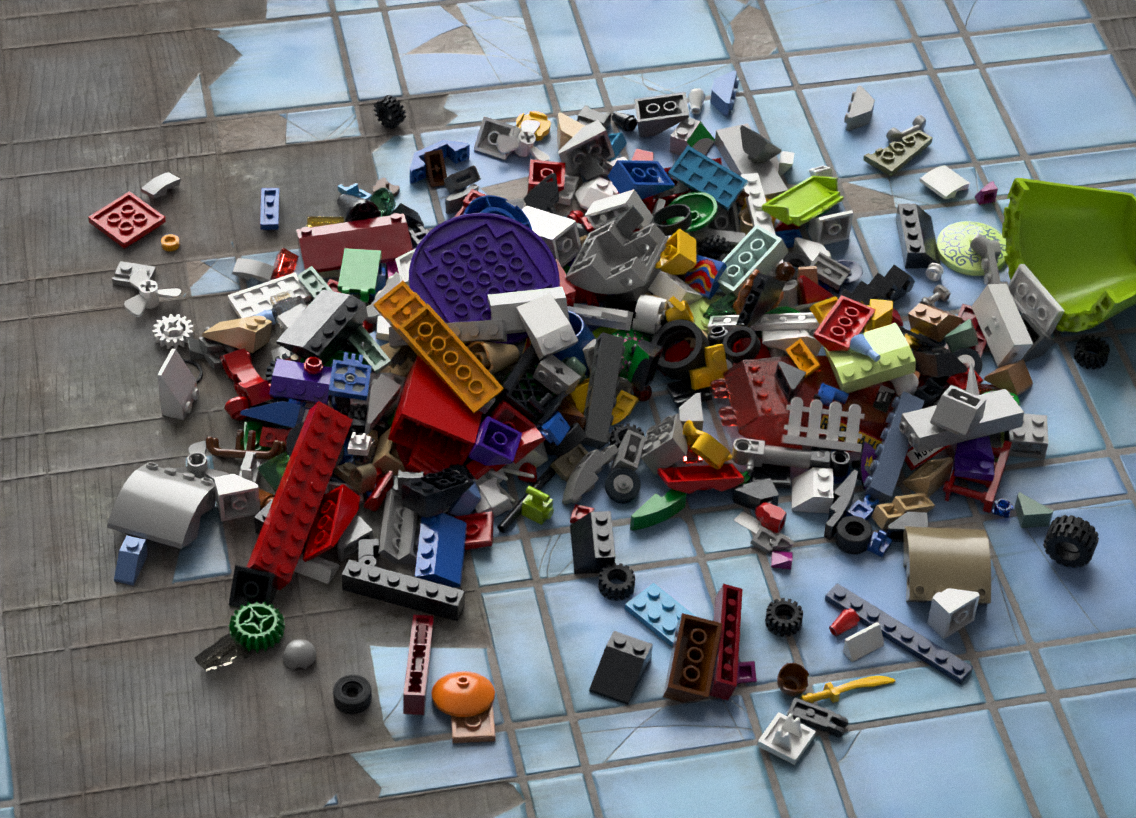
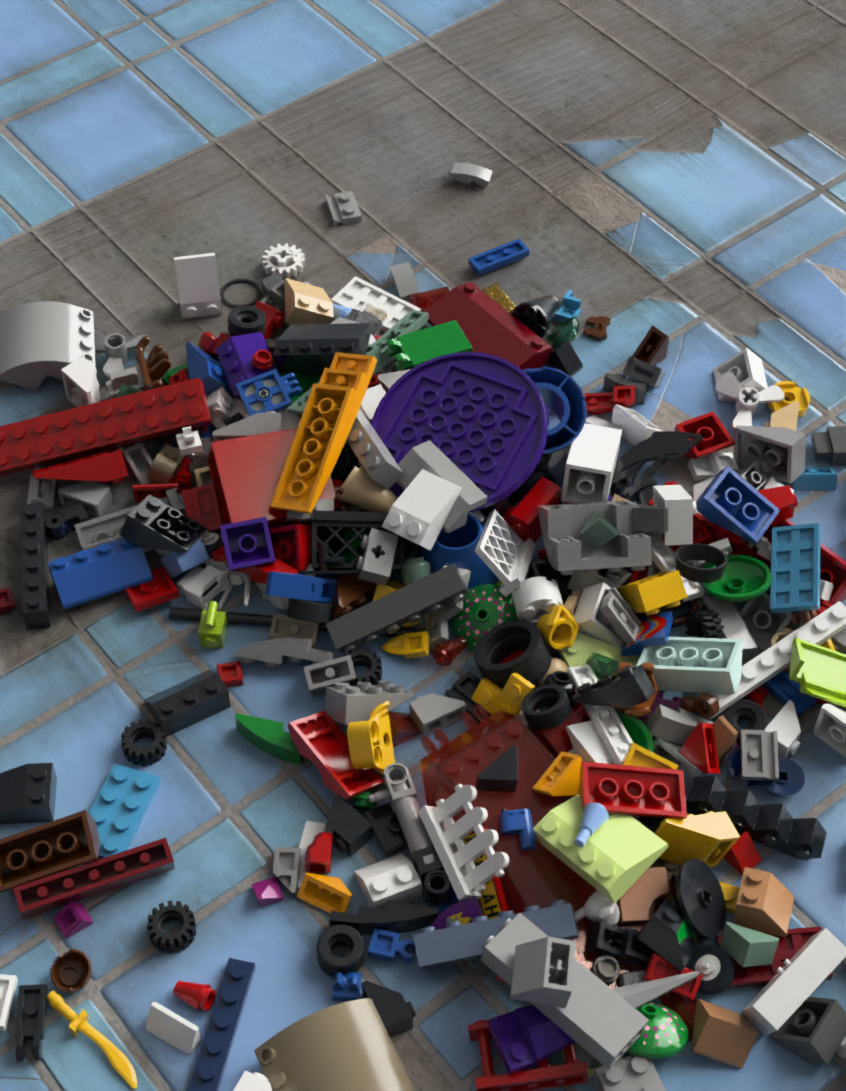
camera: 65 degrees right, 5 degrees up
plate [88,191,166,248] -> none
white piece [124,269,181,317] -> none
light orange tile [161,234,180,251] -> none
black tyre [374,95,406,129] -> none
blue slope [409,140,470,184] -> none
red tile [518,462,537,483] -> none
black wheel [605,467,641,503] -> none
black slope [626,339,663,391] -> none
tan slope [871,492,935,530] -> none
sticker [872,385,895,413] -> none
tan slope [903,457,953,497] -> none
light grey bar [920,284,951,307] -> none
none -> black tyre [228,306,266,336]
none -> light orange slope [297,873,352,914]
none -> sand green slope [580,511,620,550]
none -> light grey plate [600,587,641,645]

